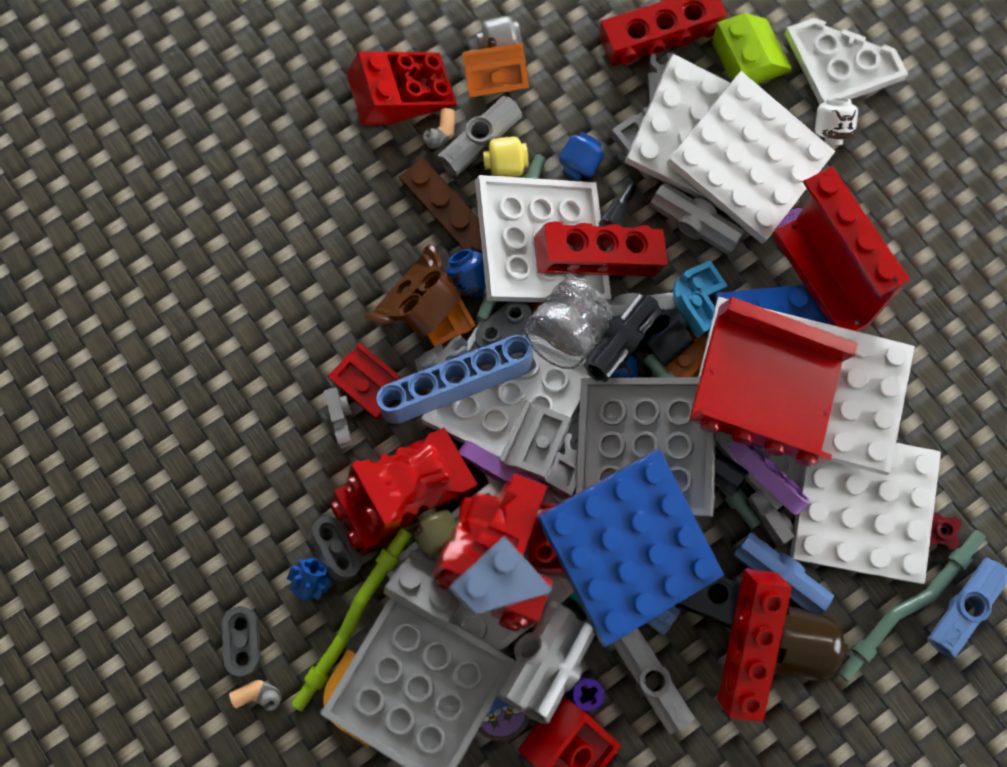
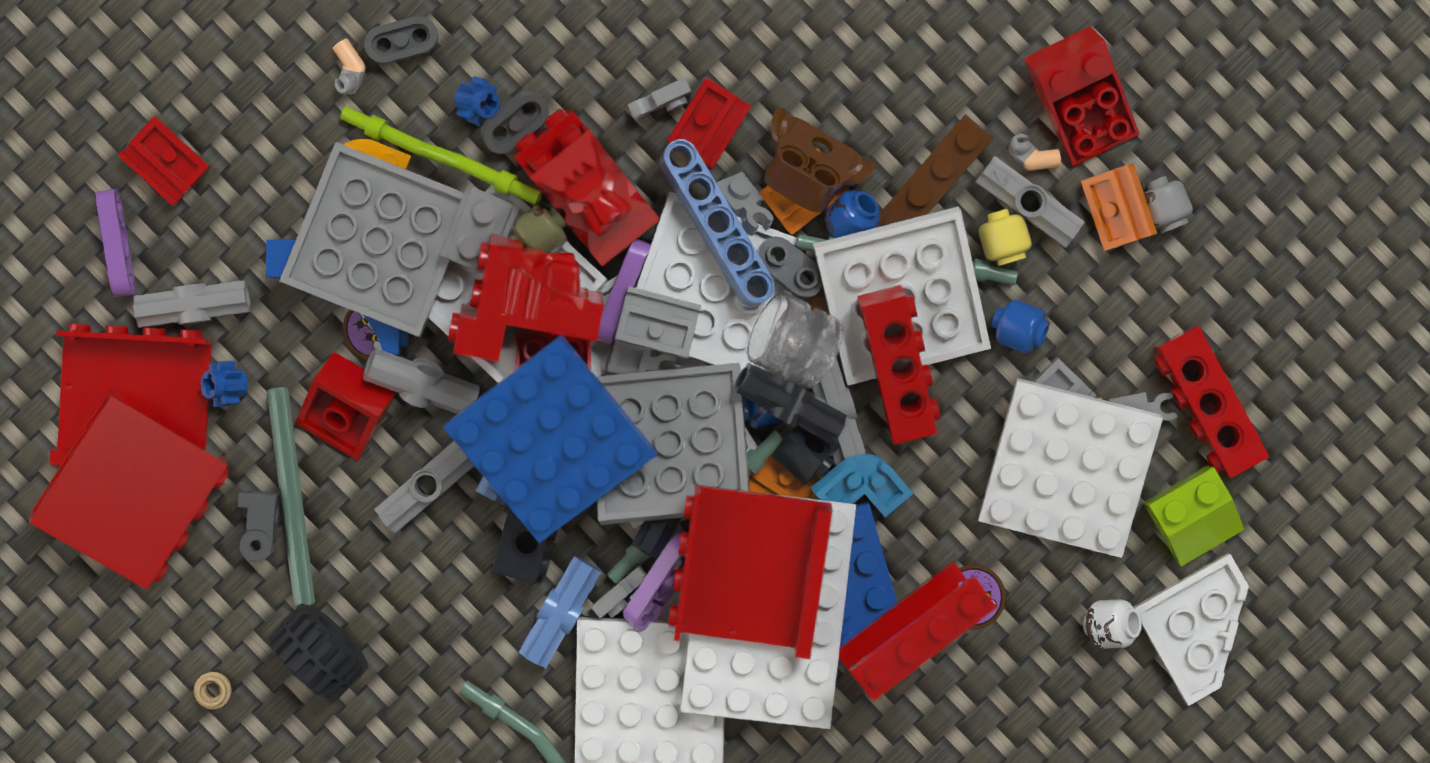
camera: 70 degrees right, 15 degrees up
sand blue wing [449,536,552,616] -> none
light grey piece [496,601,577,712] -> none
dark purple bush [566,676,604,711] -> none
black axle [599,183,637,227] -> none
light grey piece [649,182,745,256] -> none
white plate [666,71,835,244] -> none
red brick [717,569,792,722] -> none
dark brown cylinder [774,605,848,681] -> none

